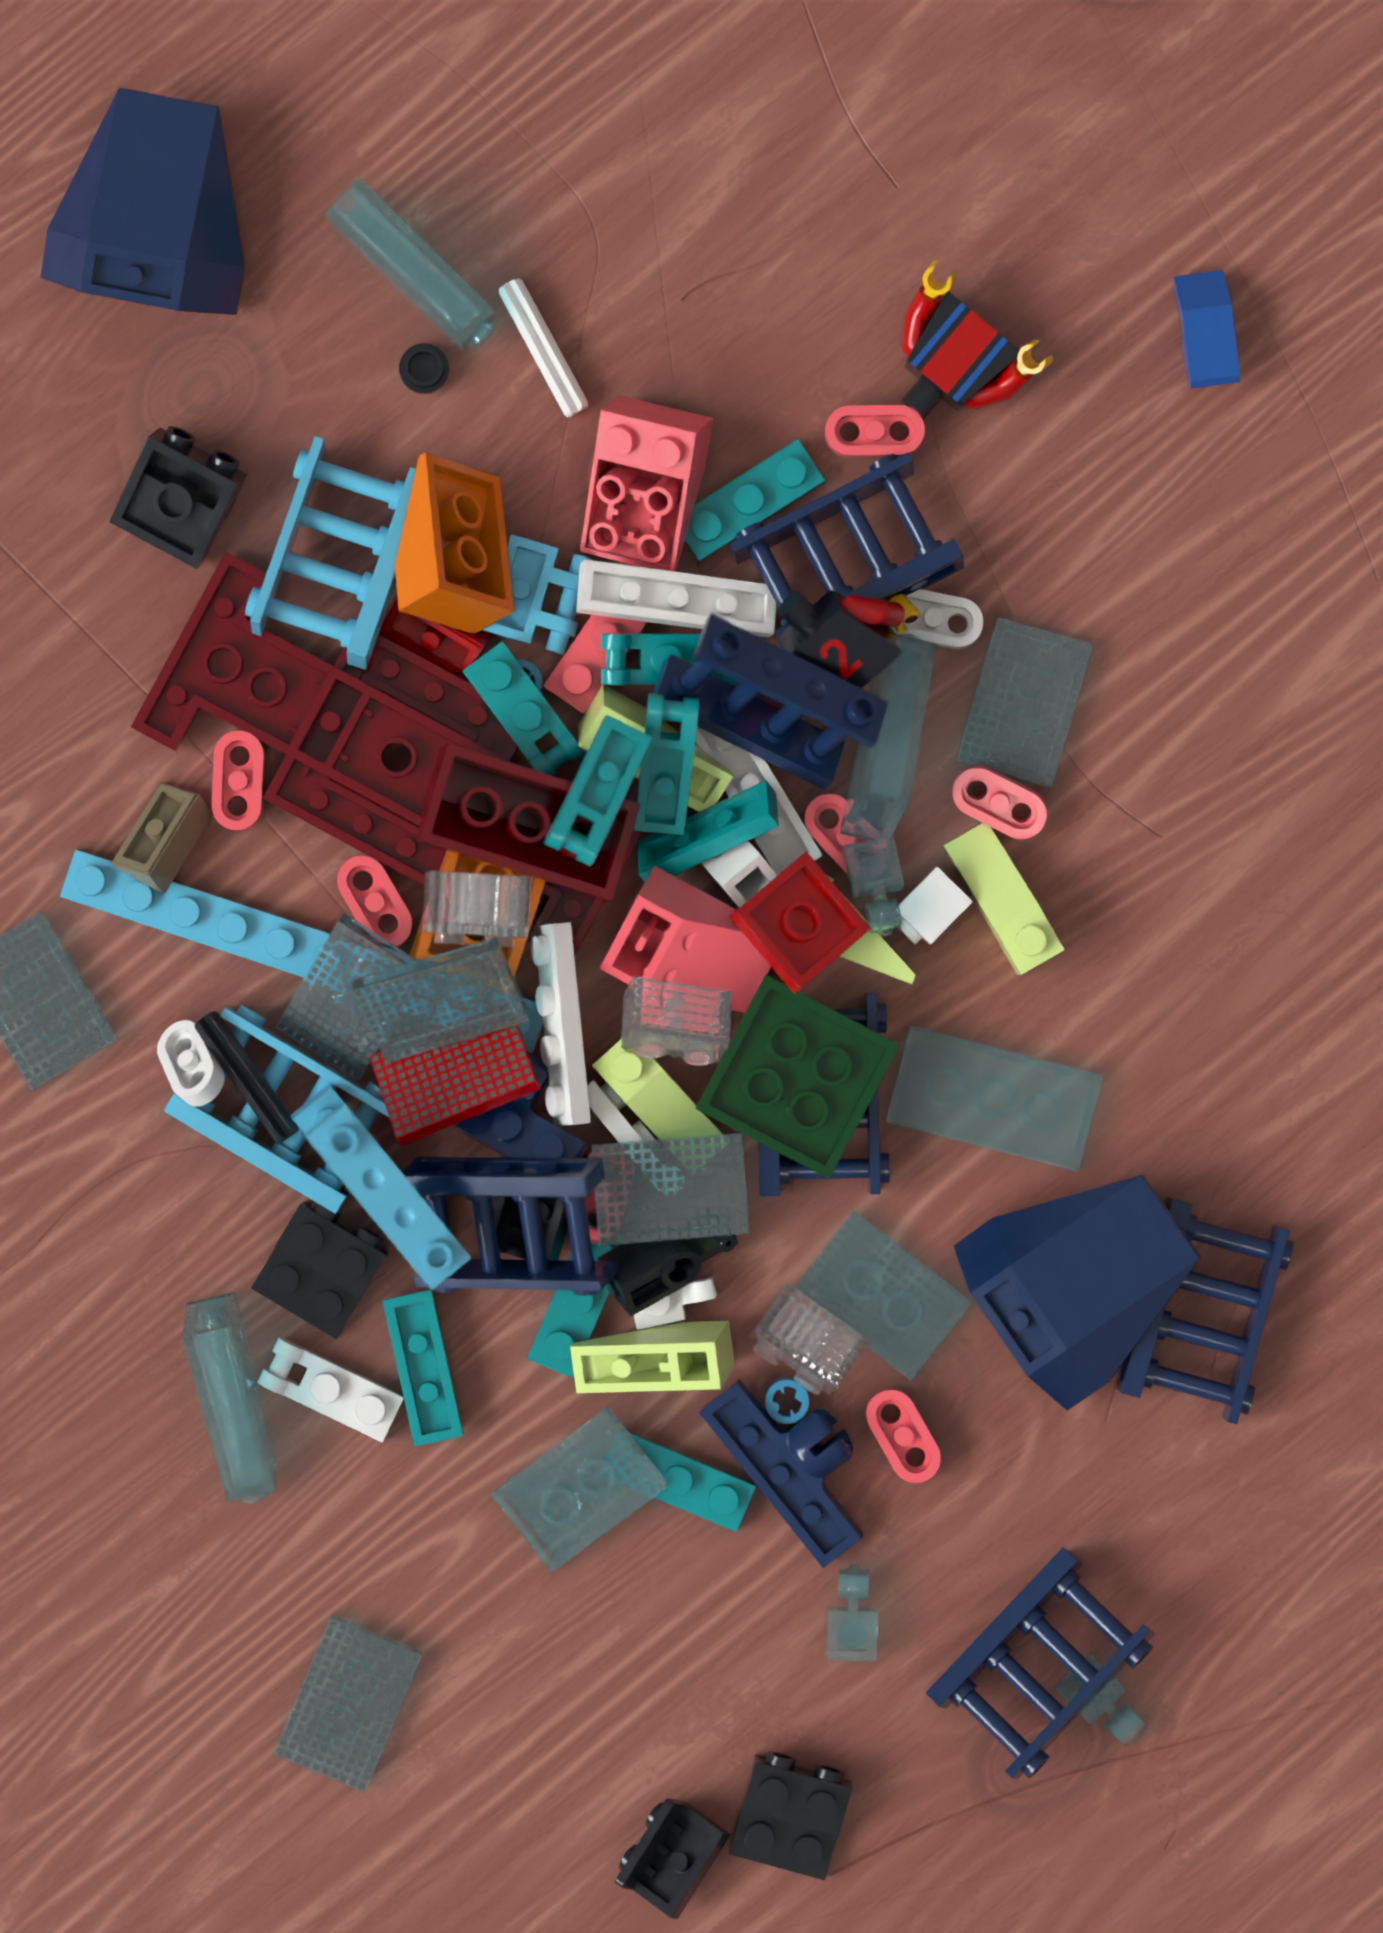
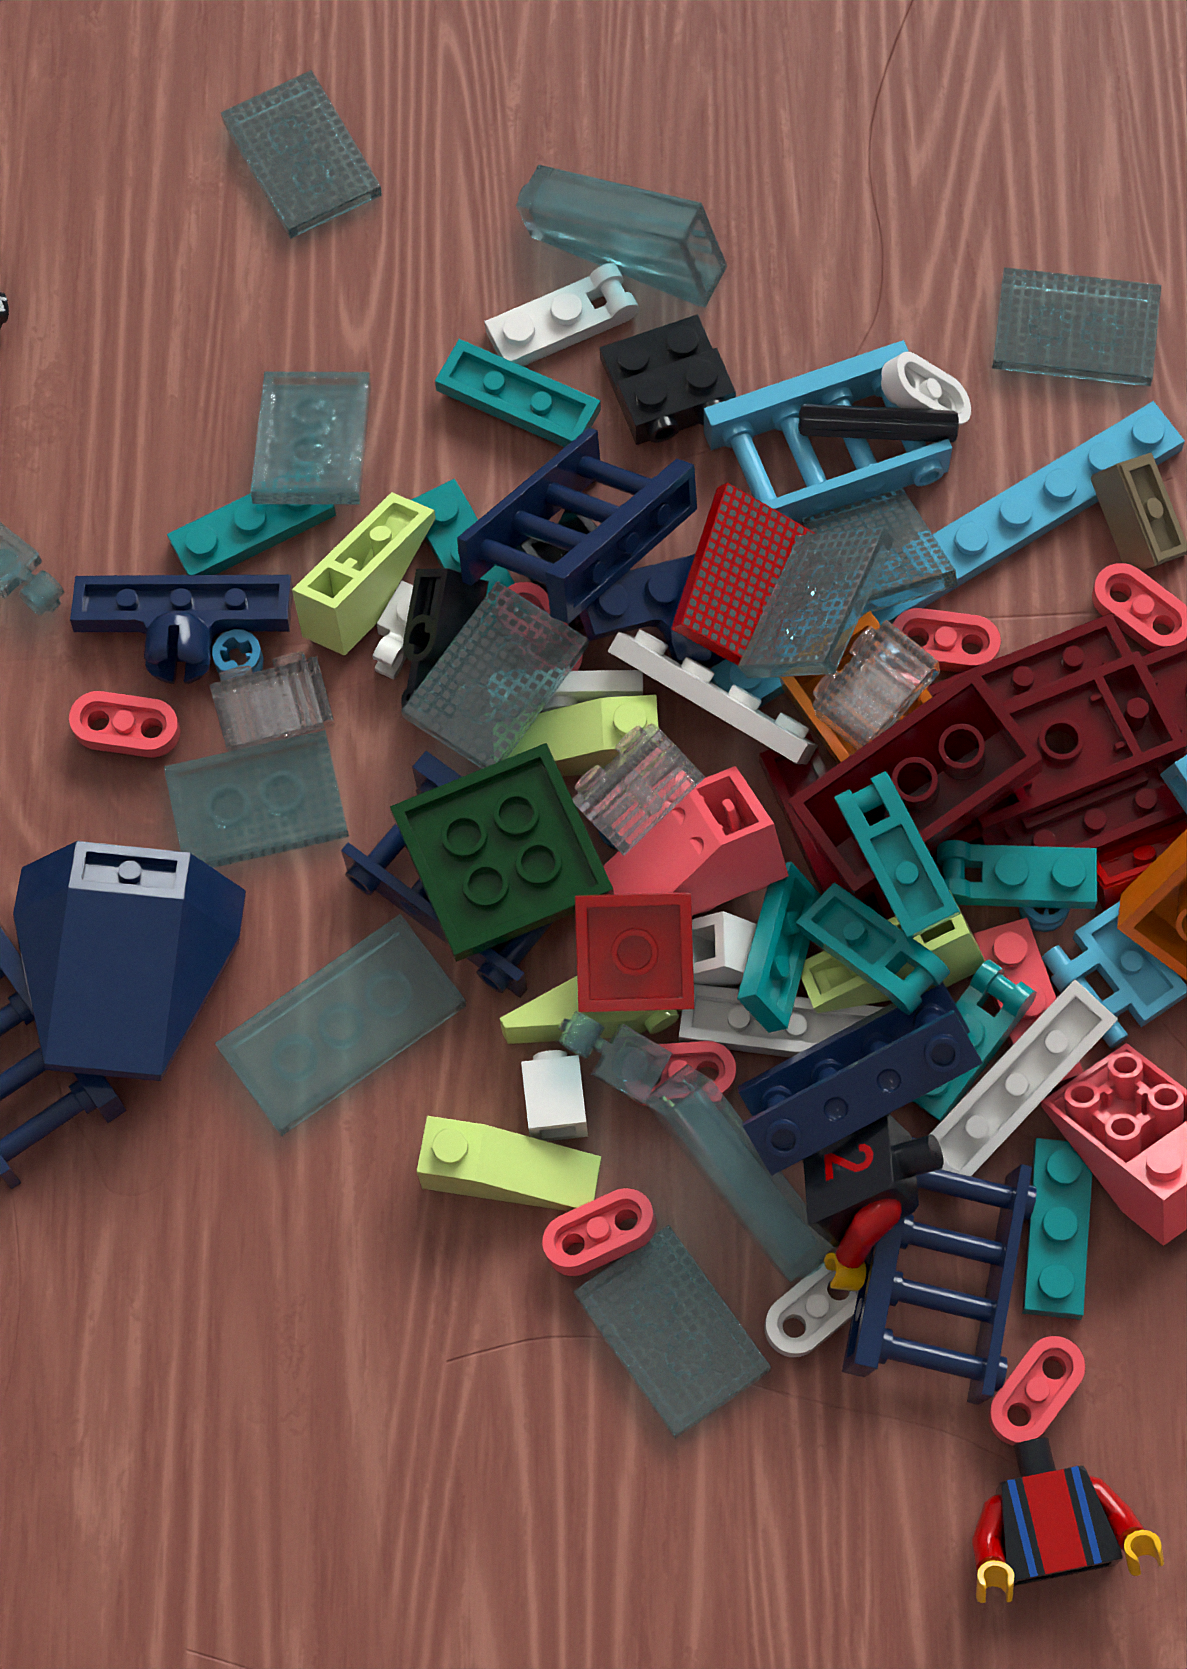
camera: 130 degrees right, 20 degrees down
medium azure fence [290,1084,471,1290] -> none

